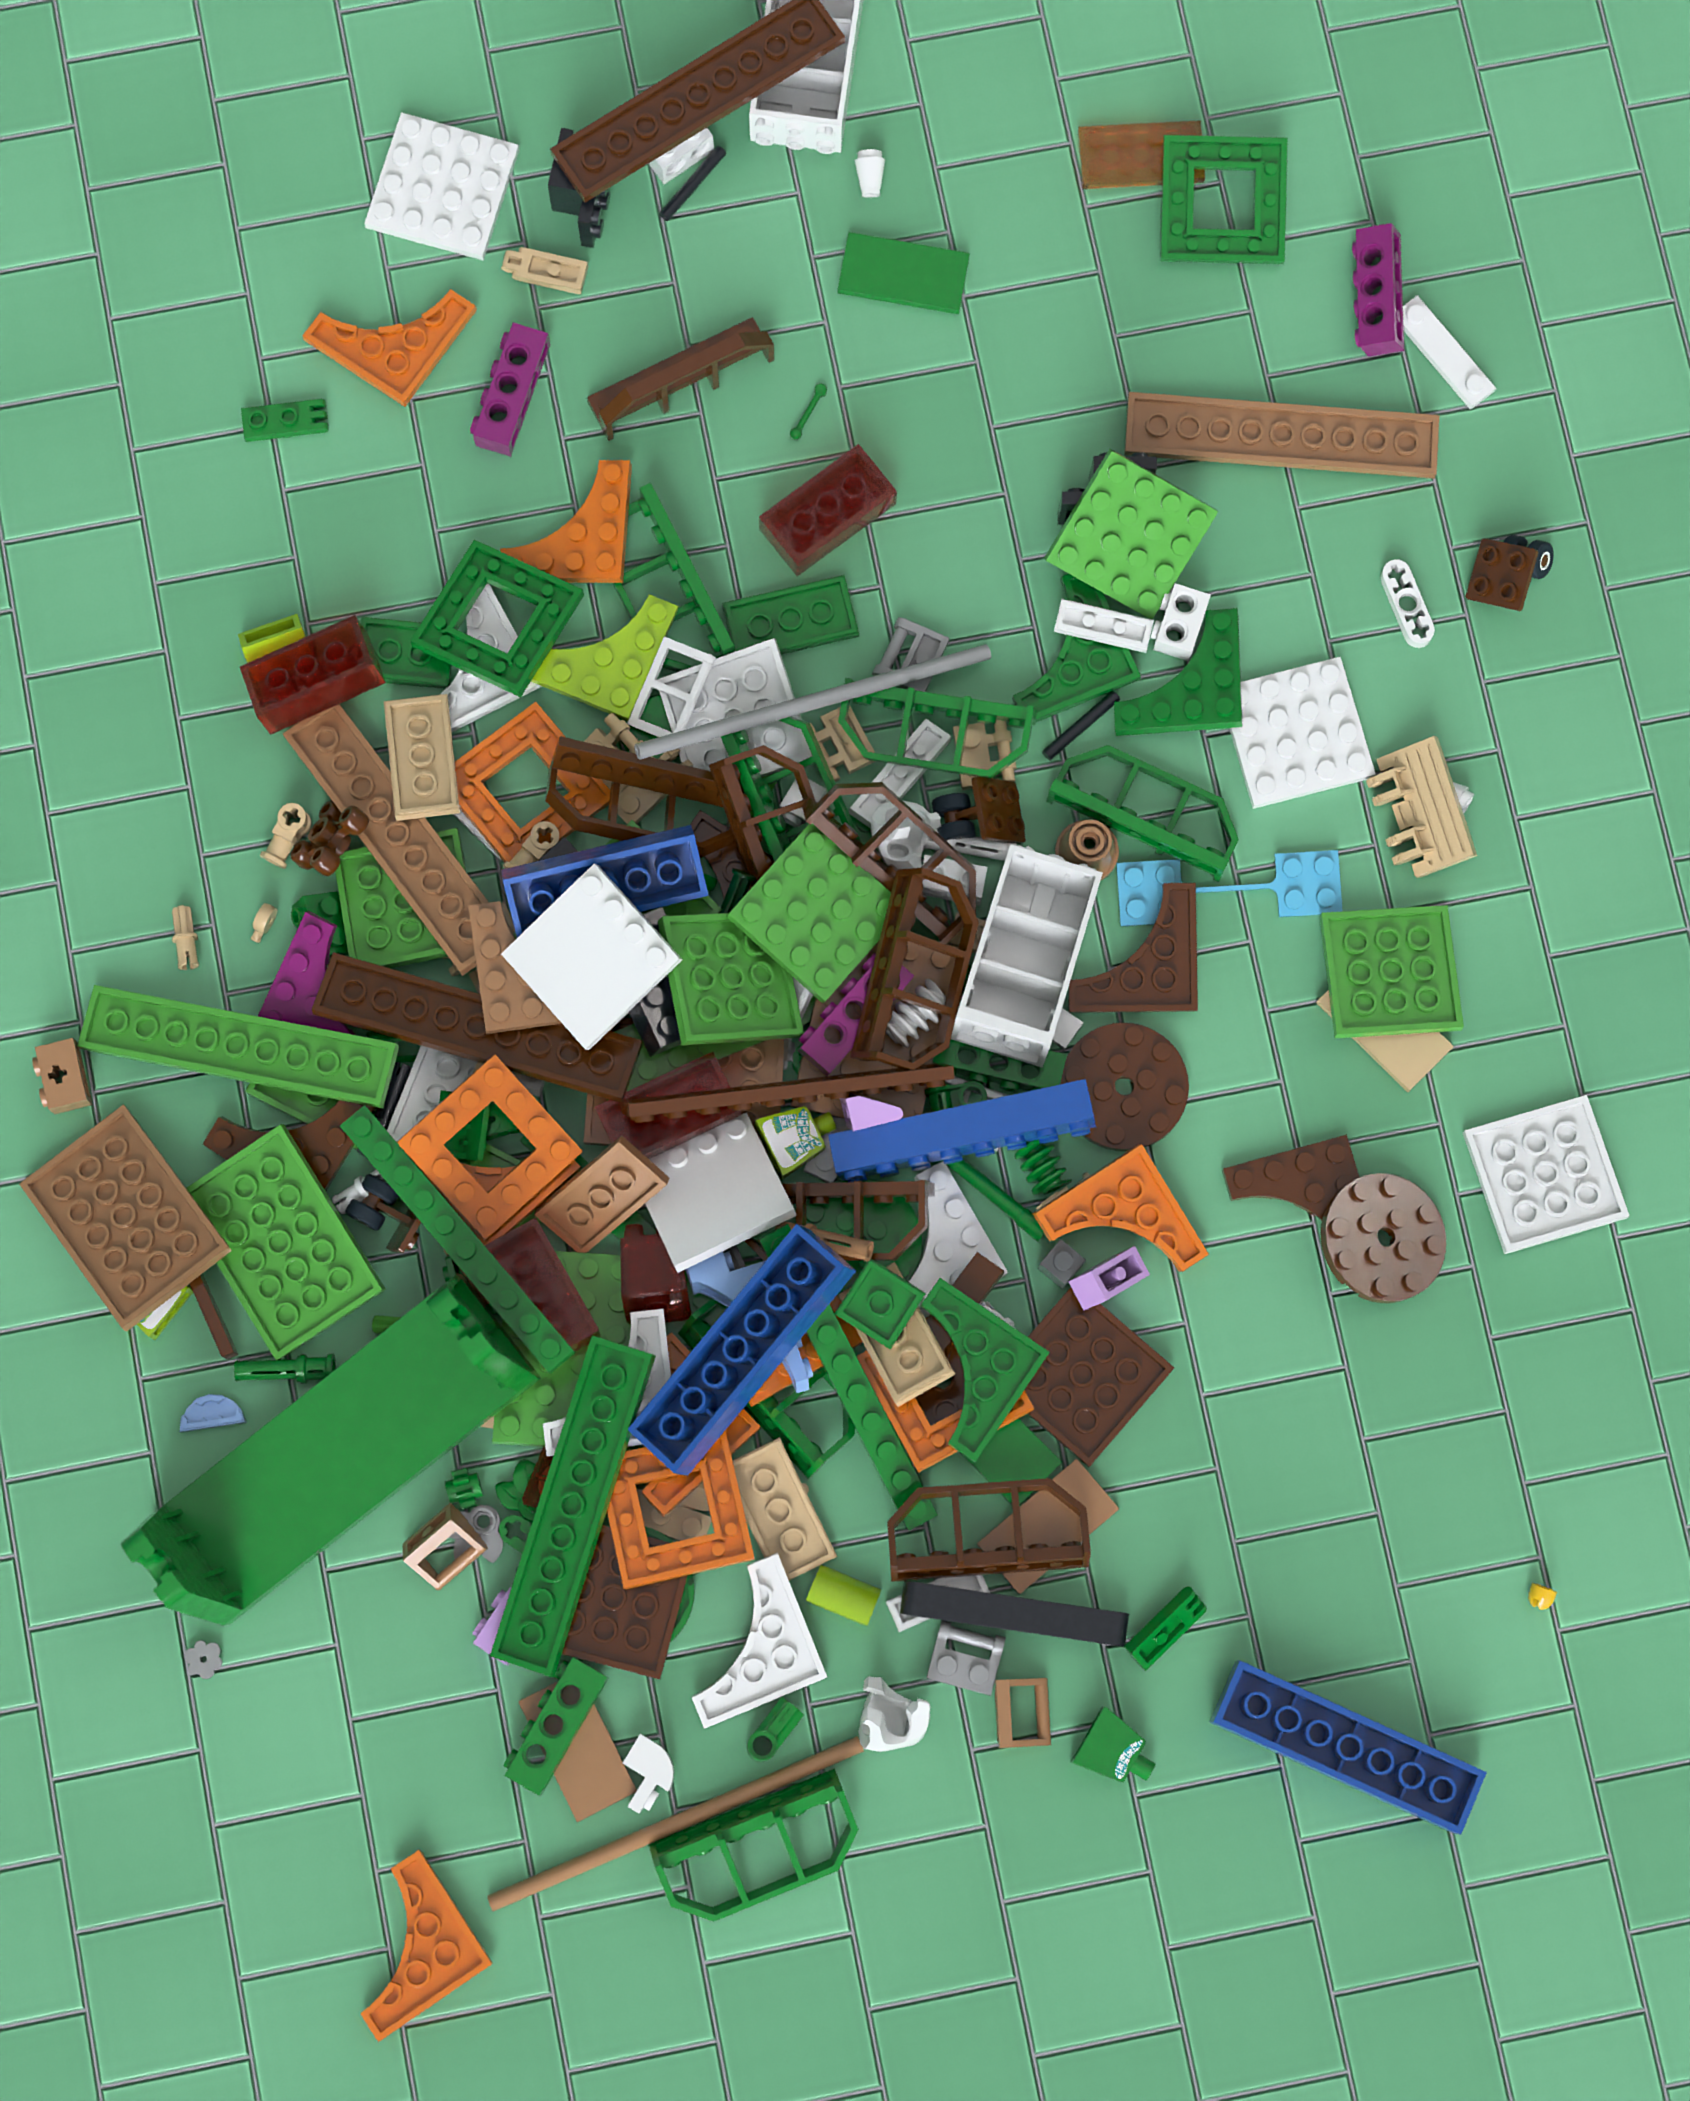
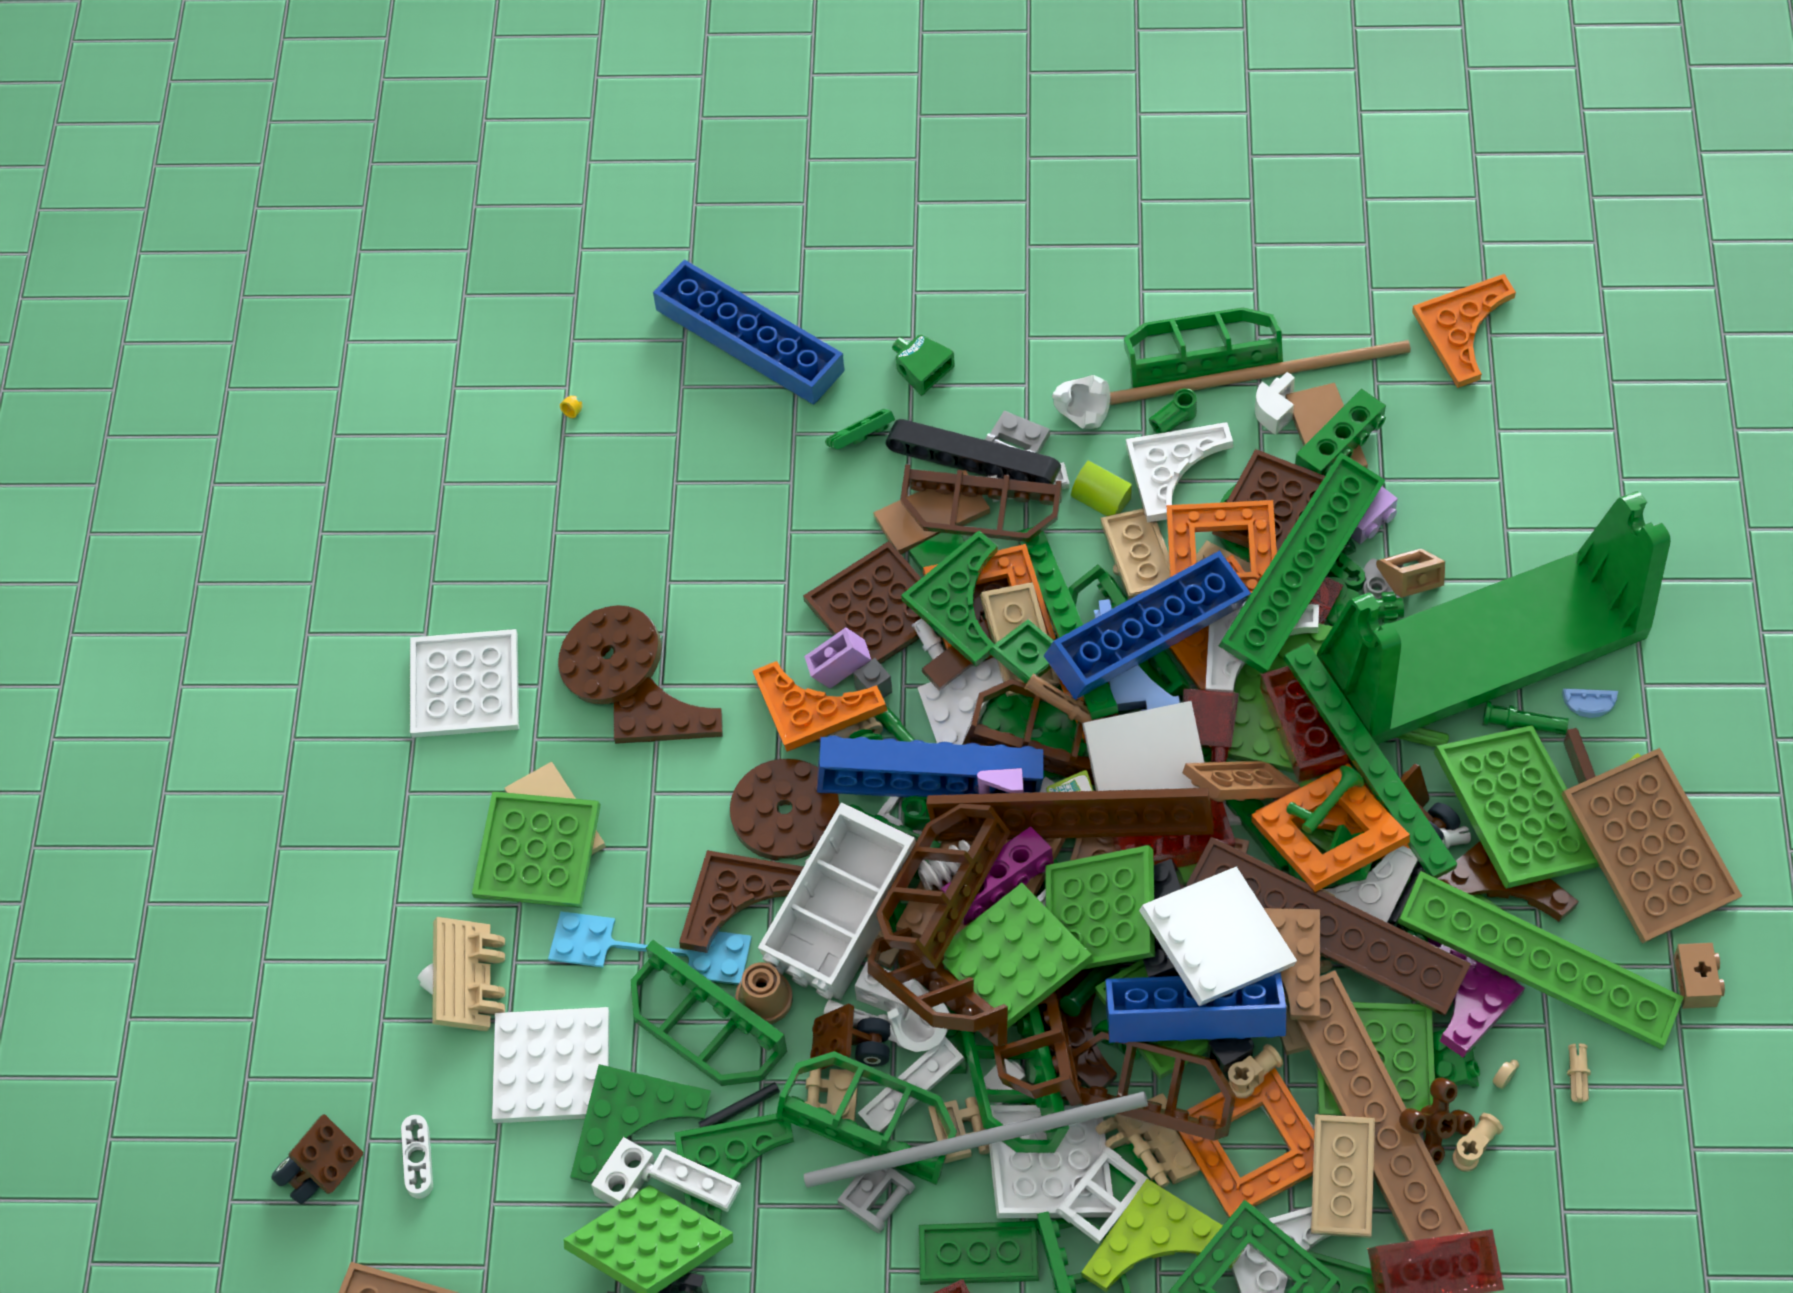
camera: 160 degrees left, 20 degrees down
medium nougat tile [994,1678,1051,1748] -> none
none -> green piece [1286,765,1364,834]

